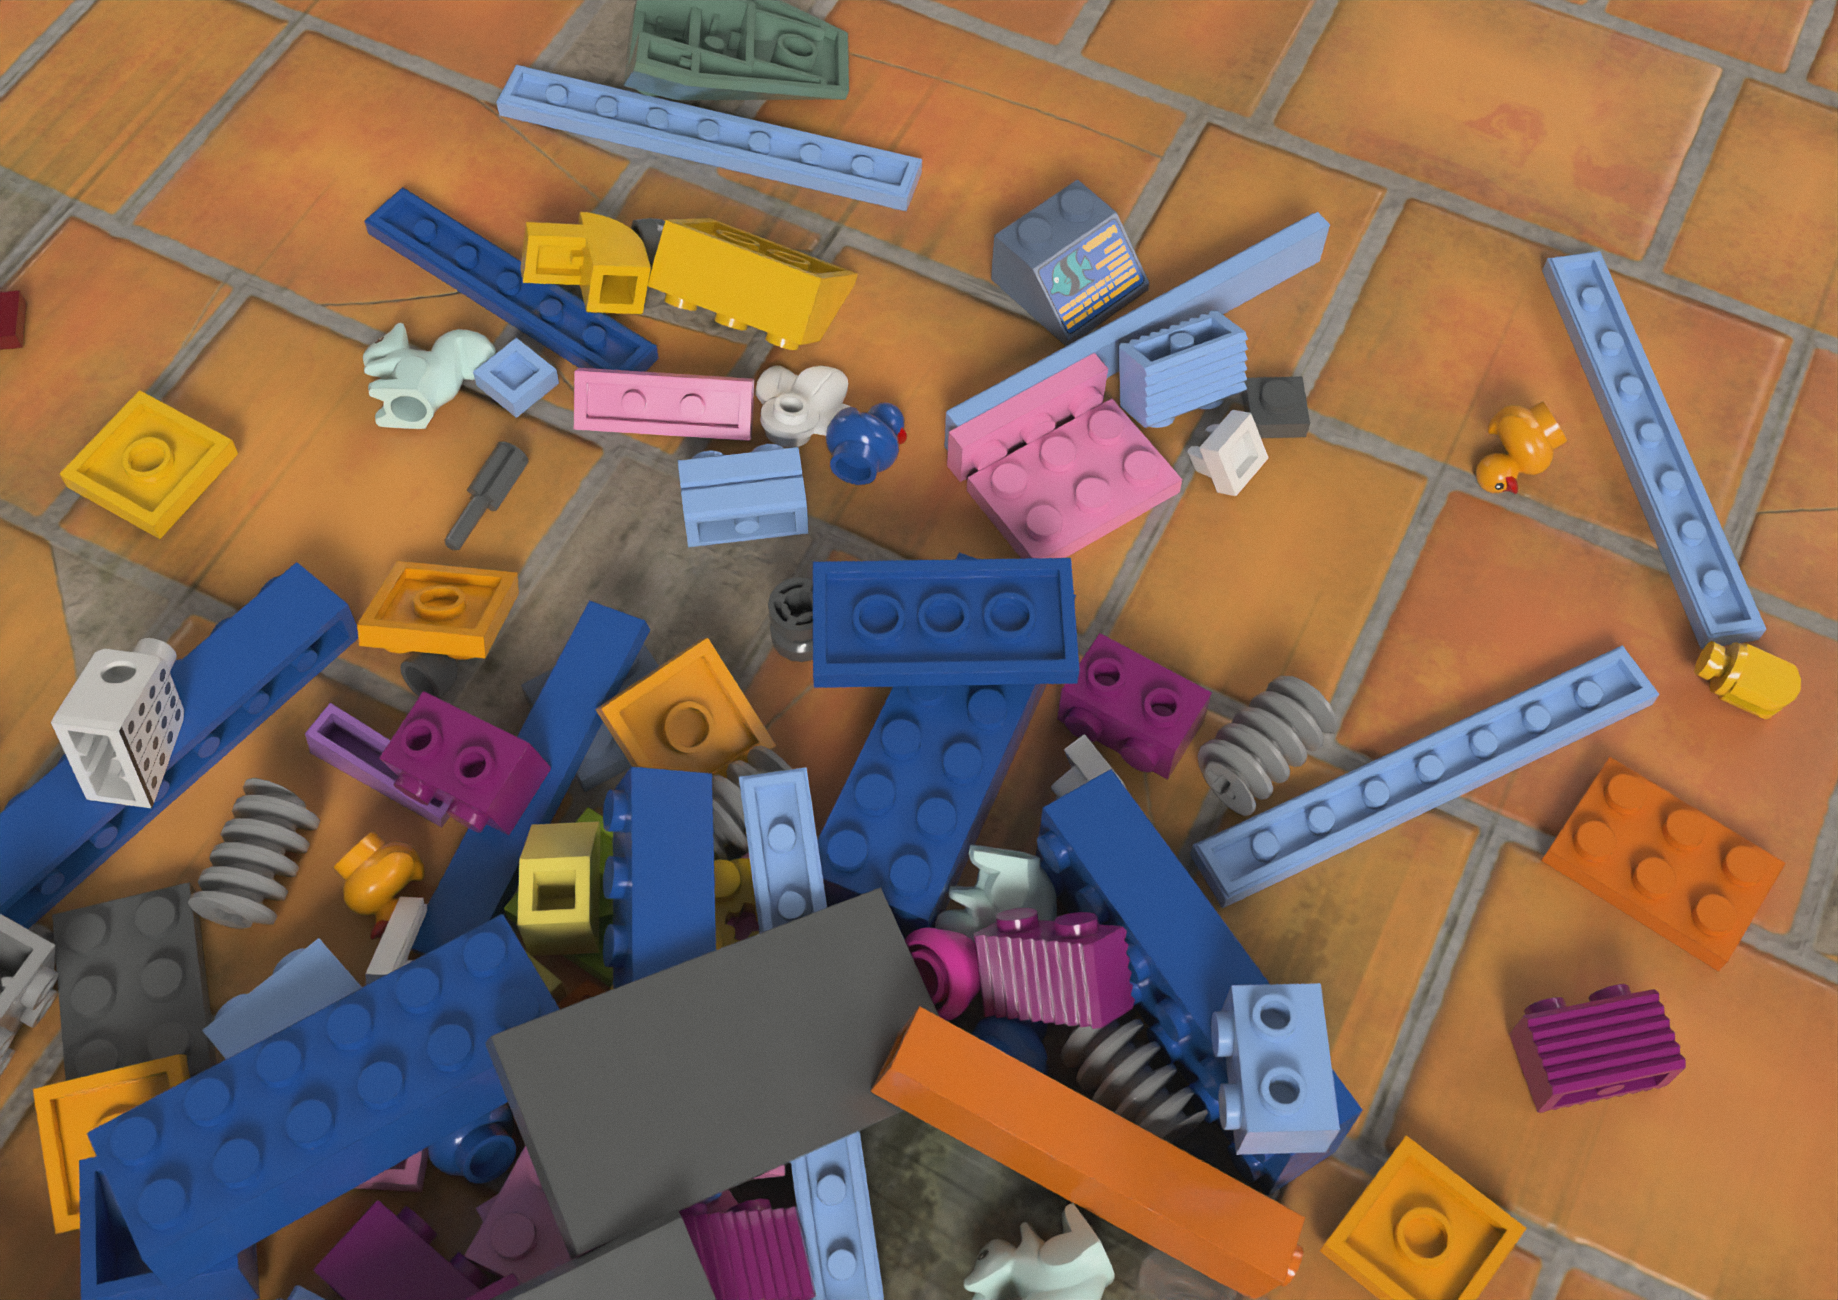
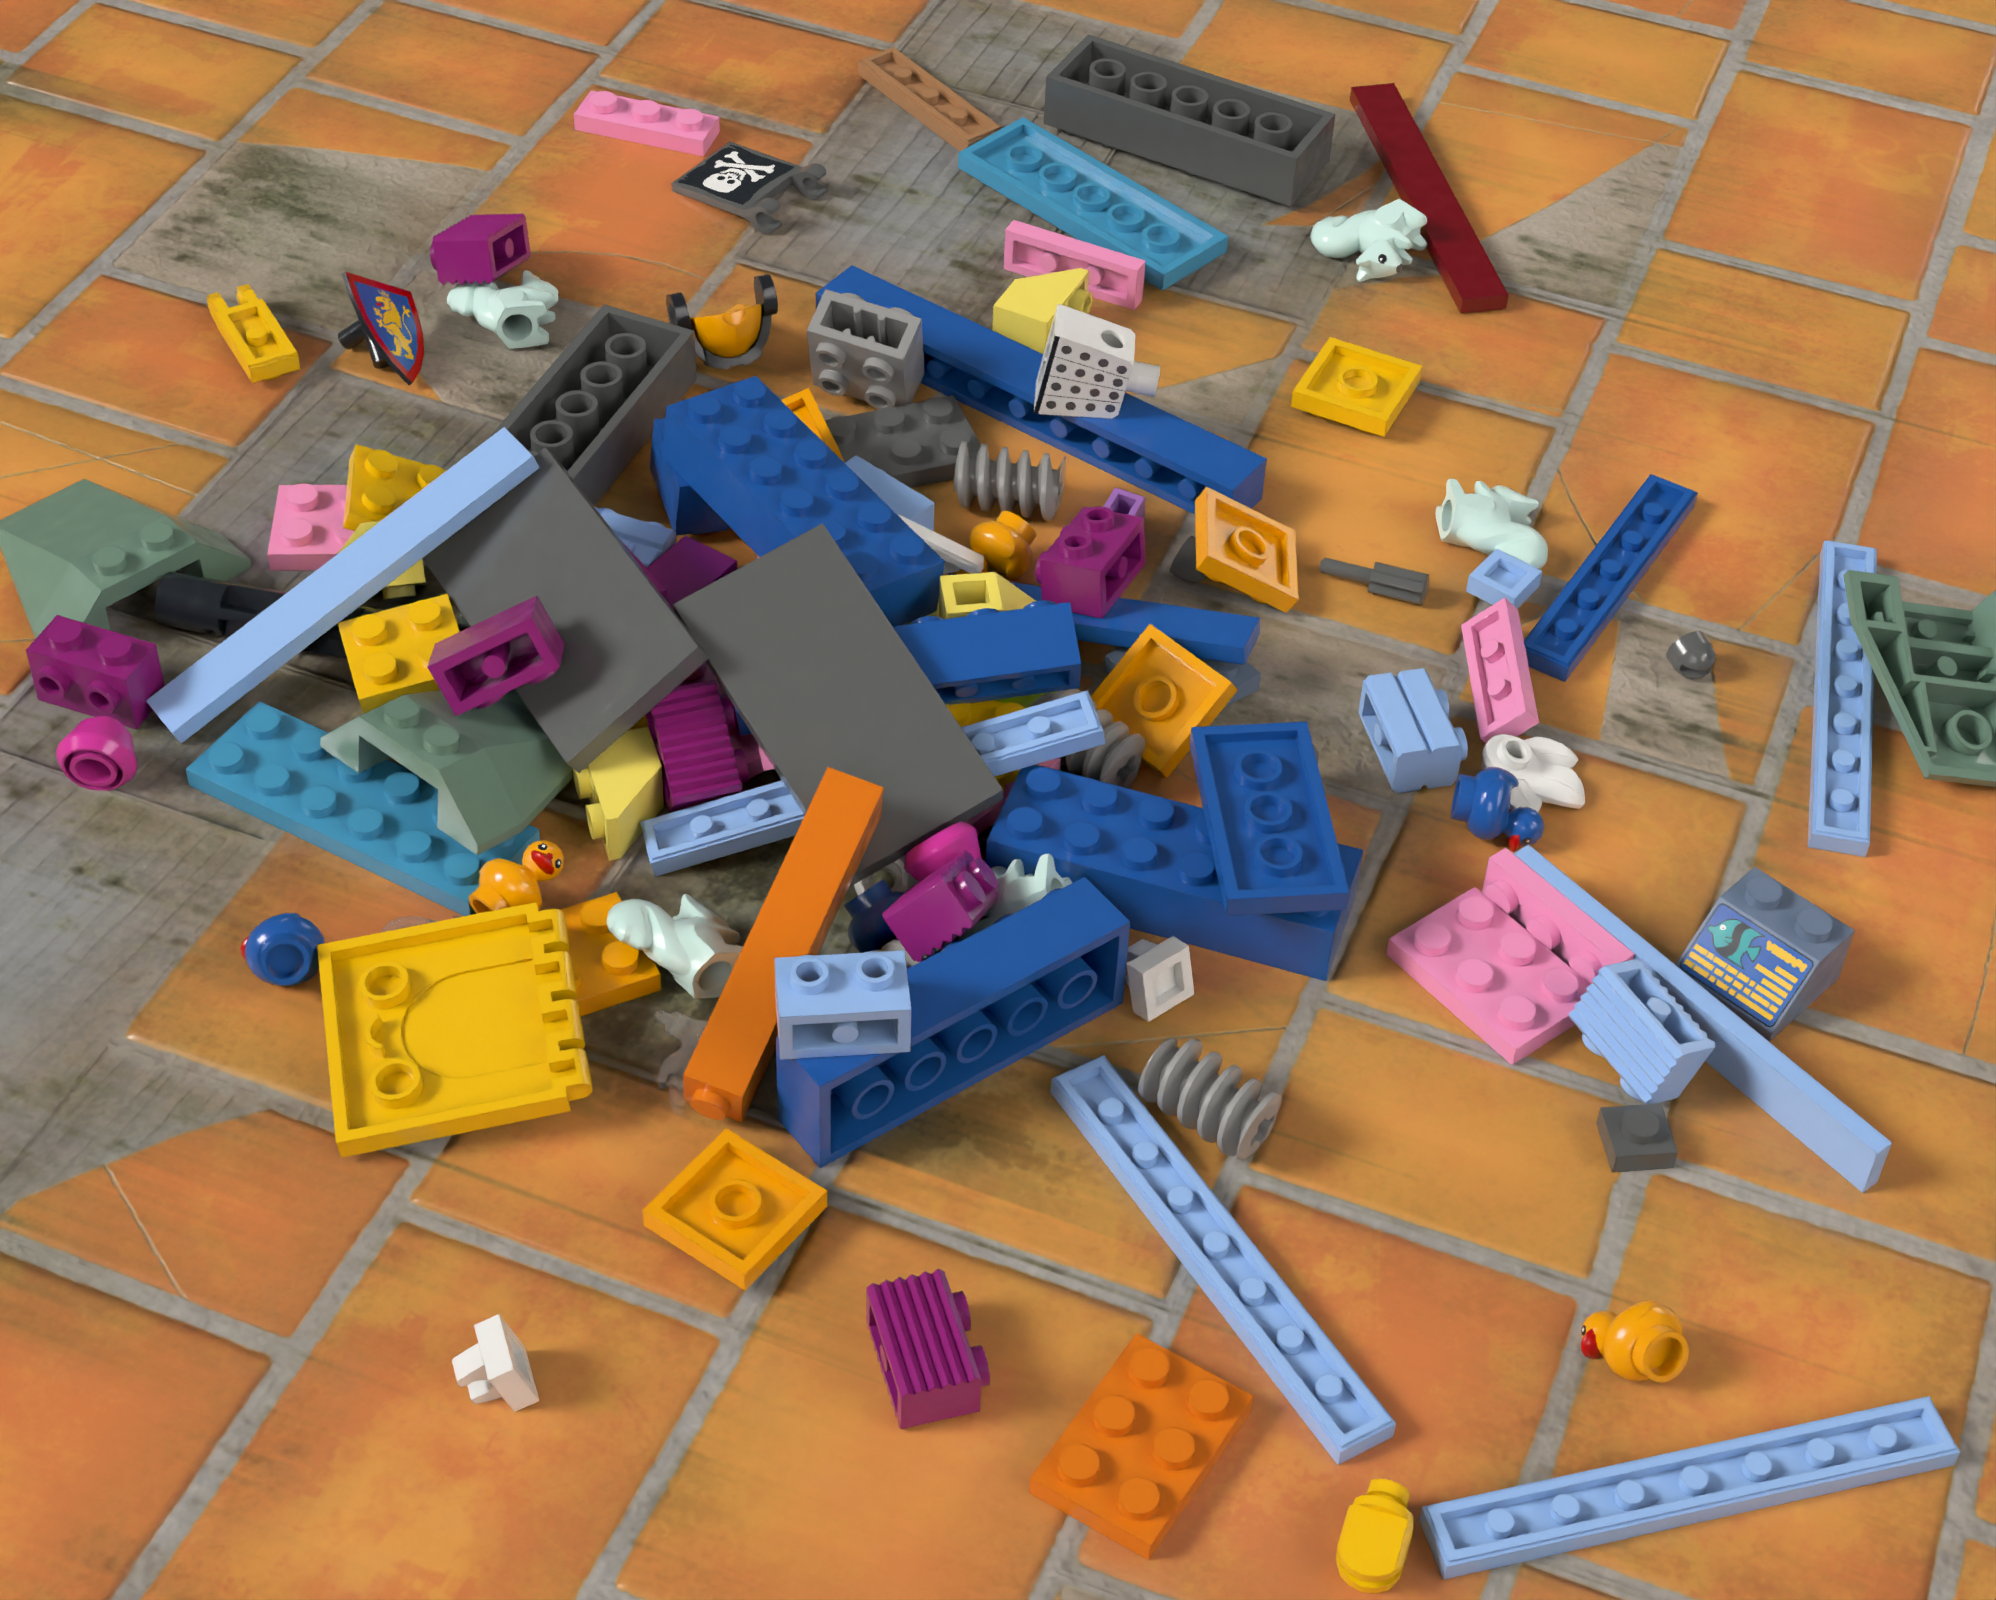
camera: 85 degrees right, 15 degrees down
yellow brick [520,212,651,314] -> none
yellow slope [648,218,858,350] -> none
magenta brick [1057,633,1212,780] -> none
white tile [1187,410,1268,496] -> none

